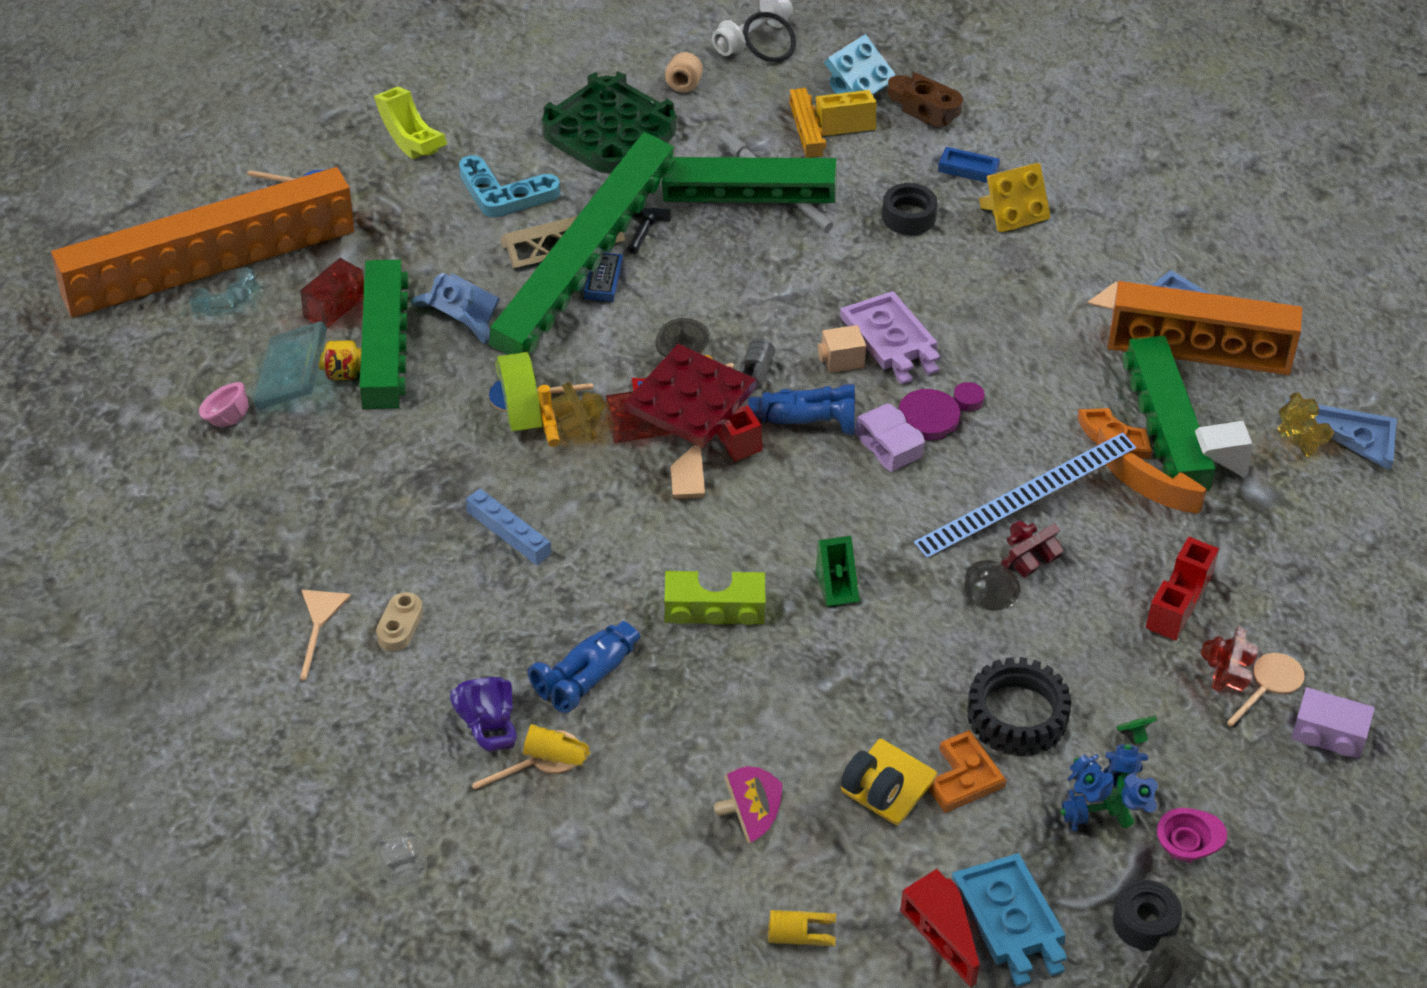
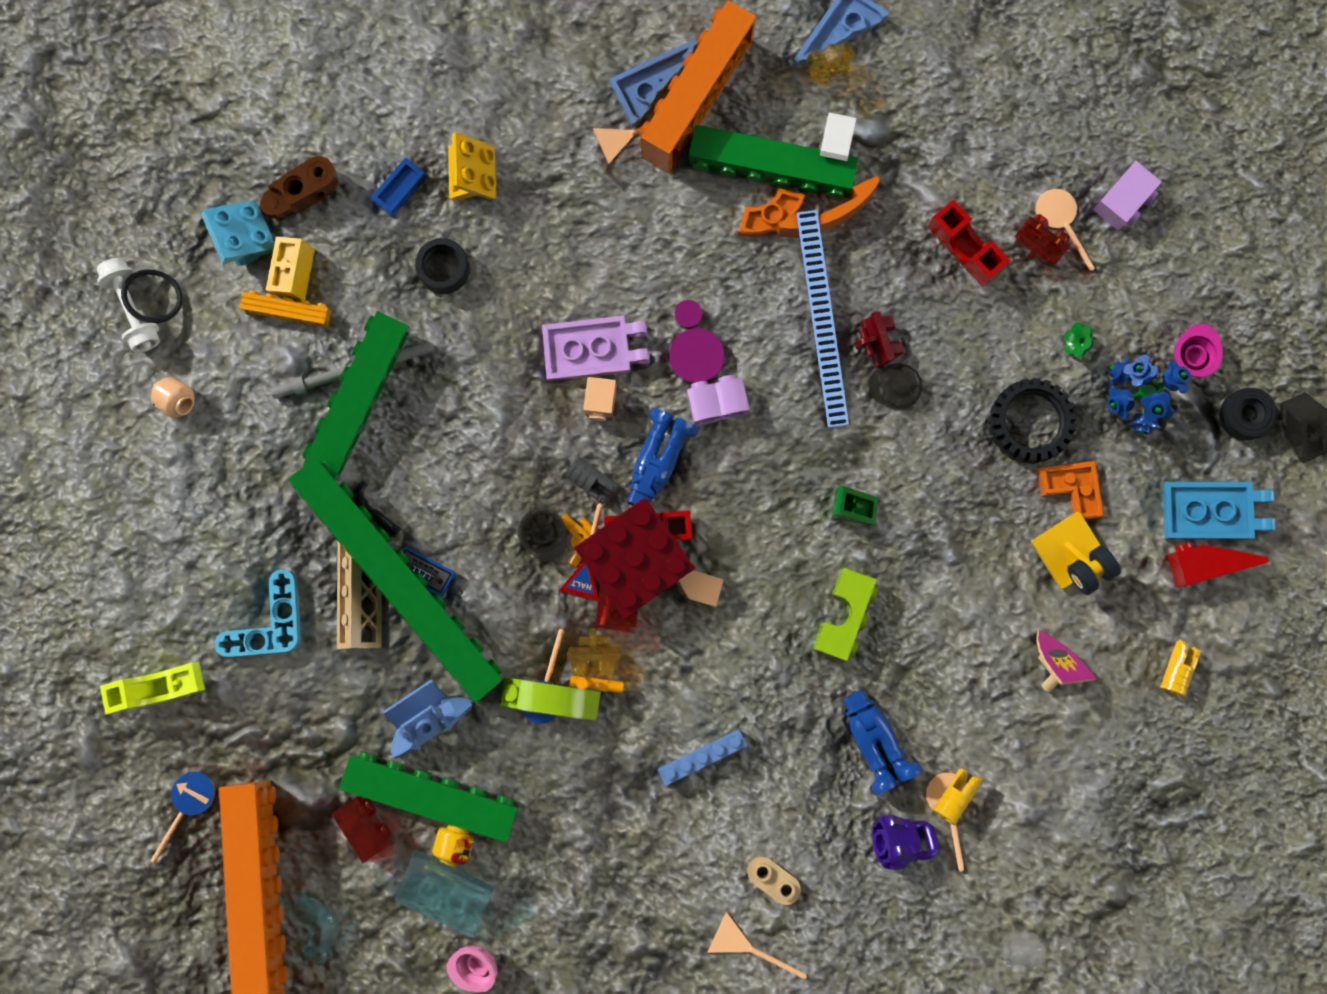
camera: 65 degrees left, 35 degrees up
dark green tile [542,71,677,174] -> none

